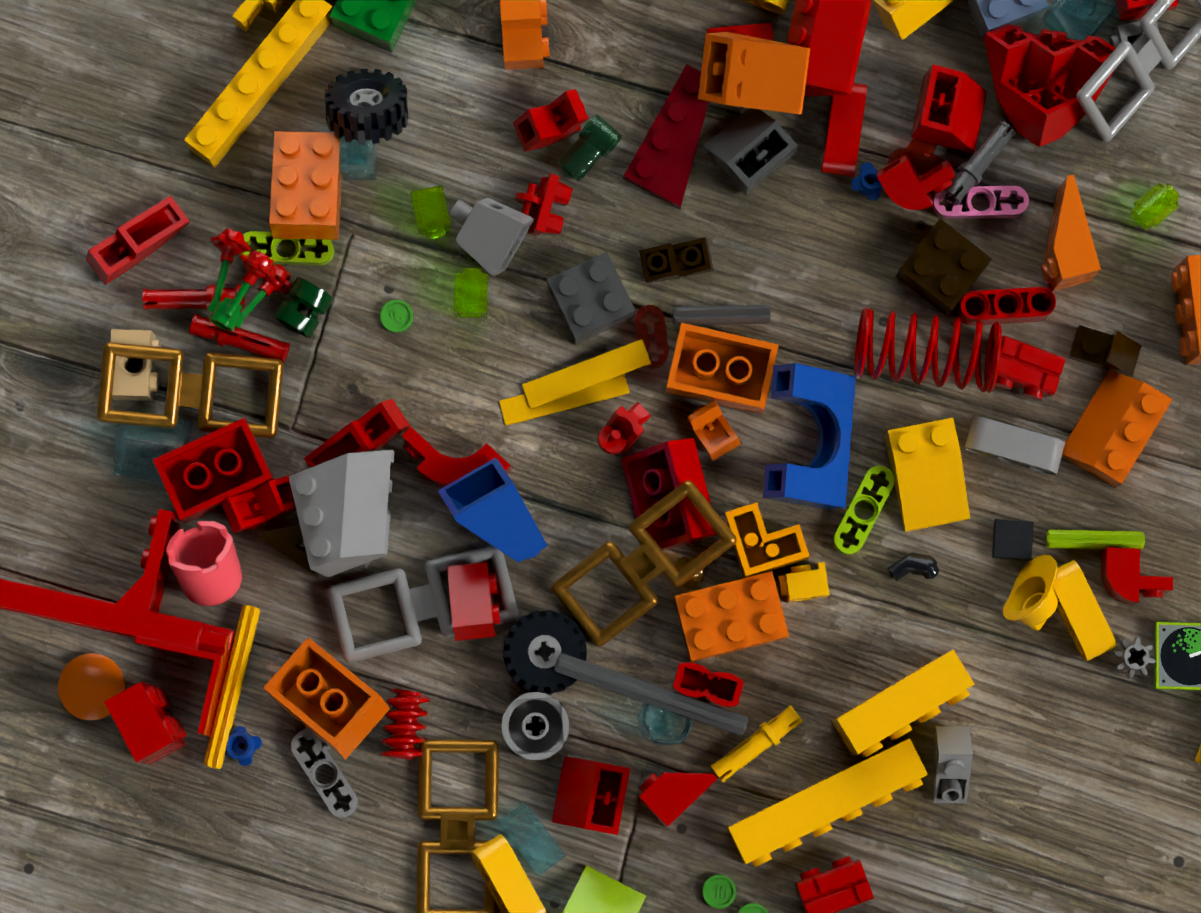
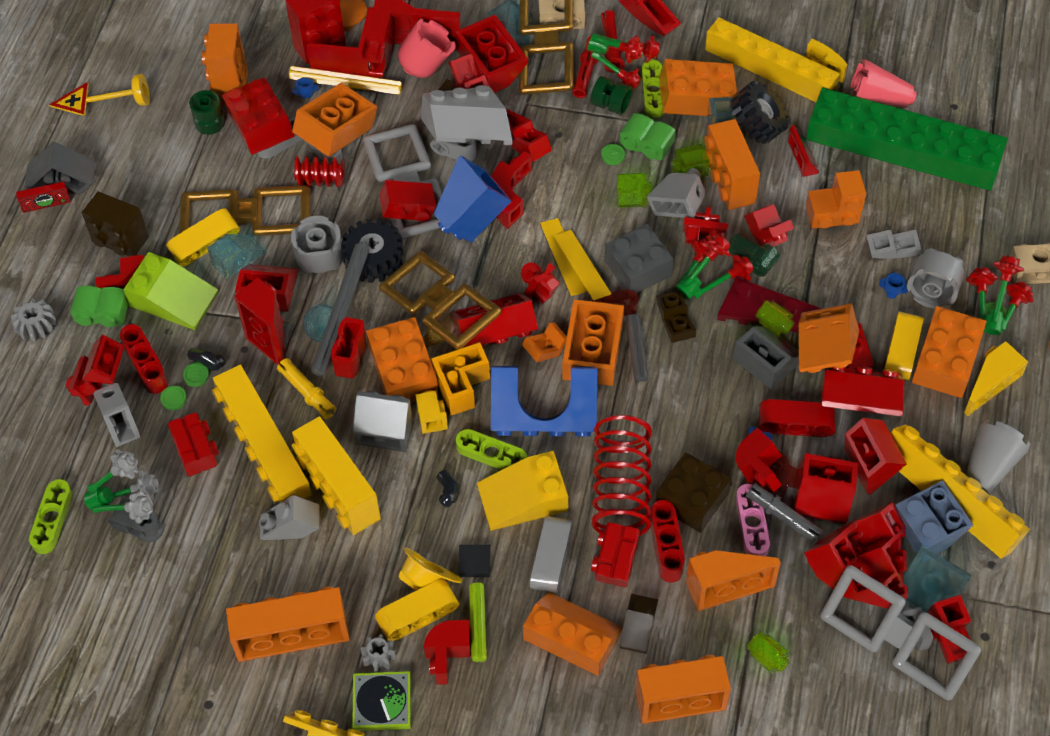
camera: 90 degrees right, 25 degrees down
none -> black arm [187,348,225,371]
none -> dark green wheel [189,90,225,135]
none -> orange brick [202,23,248,106]
none -> red brick [222,77,295,155]
none -> orange brick [226,587,350,662]
none -> slope [353,391,413,452]
none -> bright green brick [620,113,676,160]
none -> plant [676,234,753,300]
none -> orange brick [703,119,760,210]
none -> clear neon green brick [755,300,795,336]
none -> red slope [788,125,819,177]
none -> red slope [844,418,907,495]

